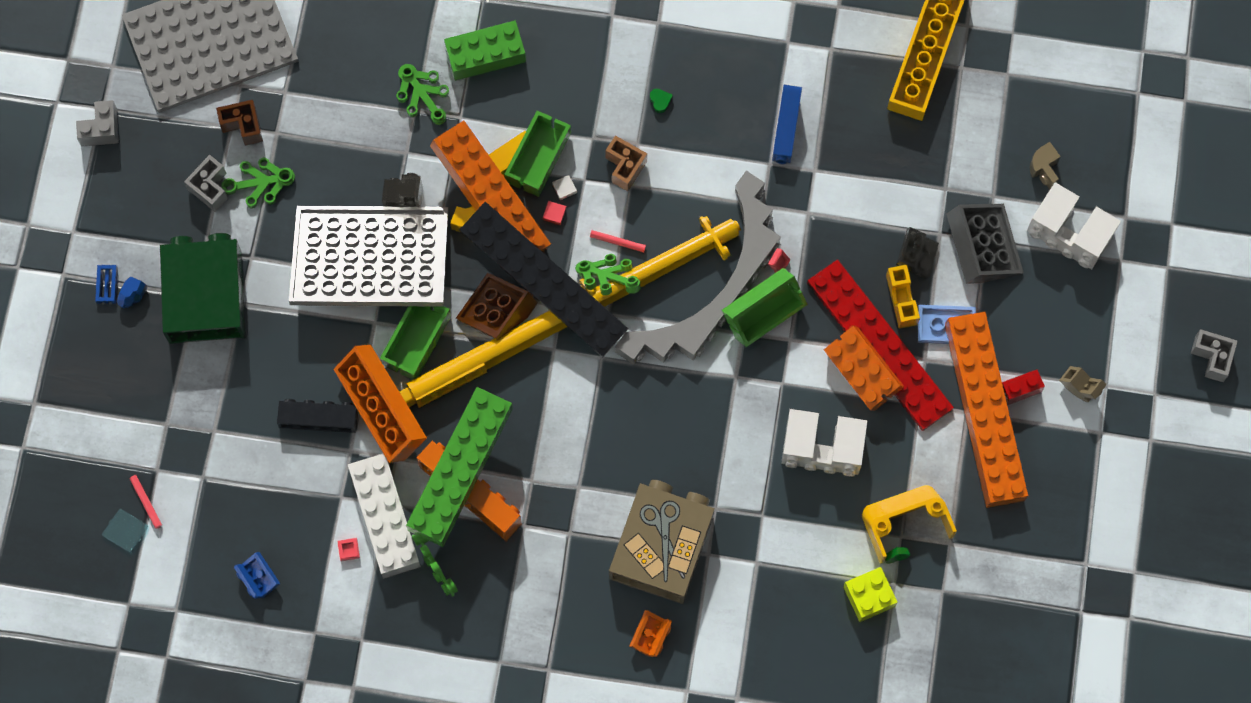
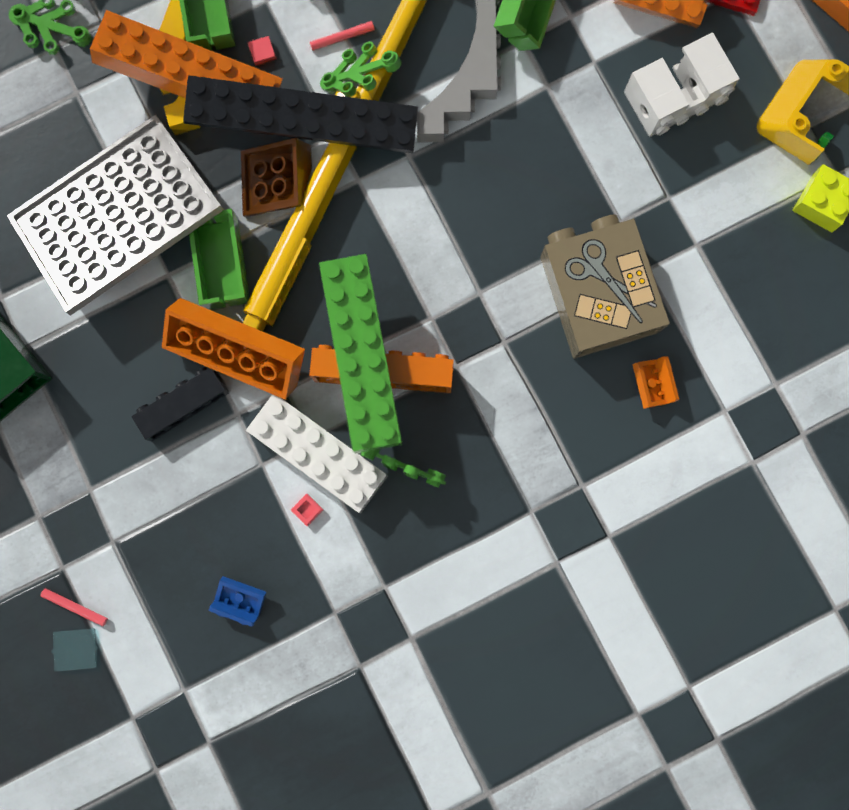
camera: 30 degrees left, 10 degrees up
clear smoke brick [382,173,423,207] -> none
white tile [552,175,577,200] -> none

